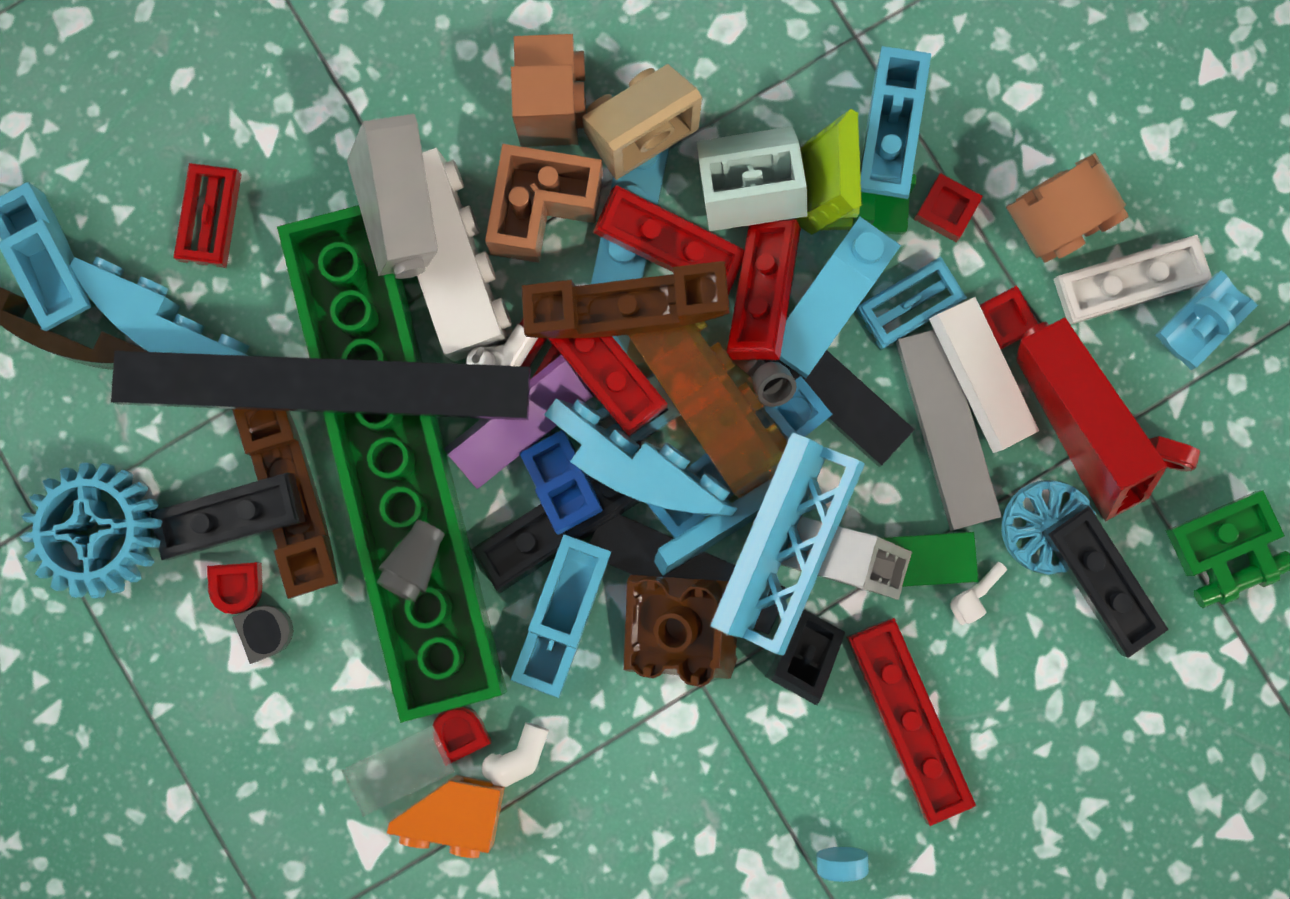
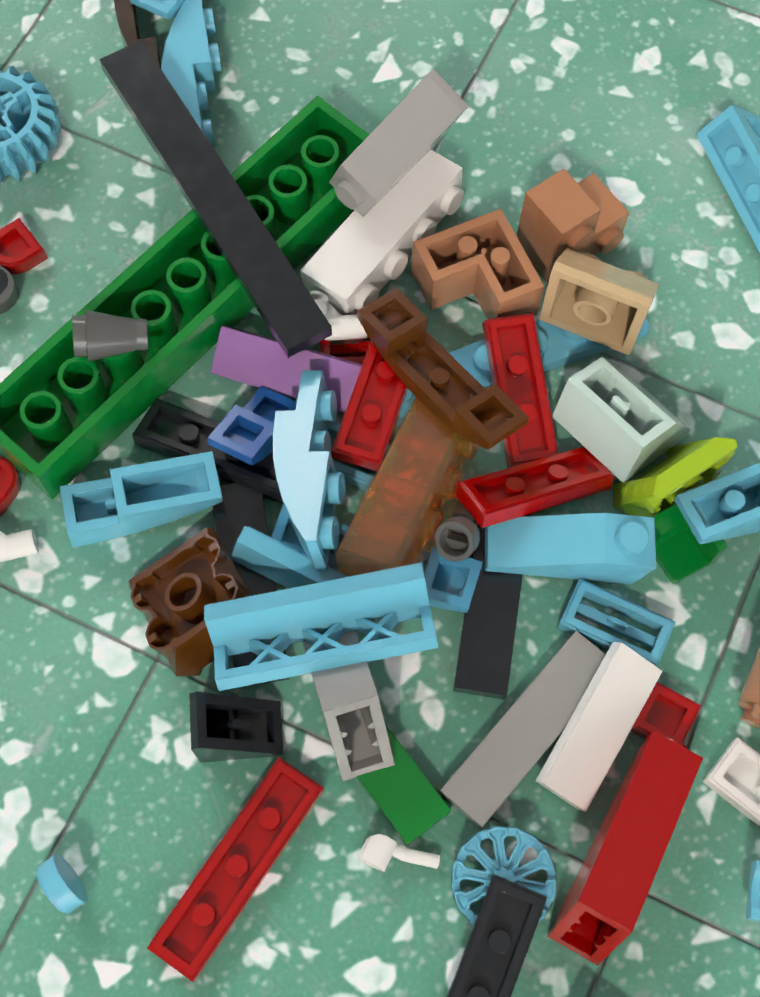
camera: 55 degrees right, 15 degrees down
black tile [150,473,306,560] -> none
red tile [174,163,242,268] -> none
reddish brown slope [232,409,339,599] -> none
red tile [914,173,983,242] -> none
red tile [1149,436,1201,472] -> none

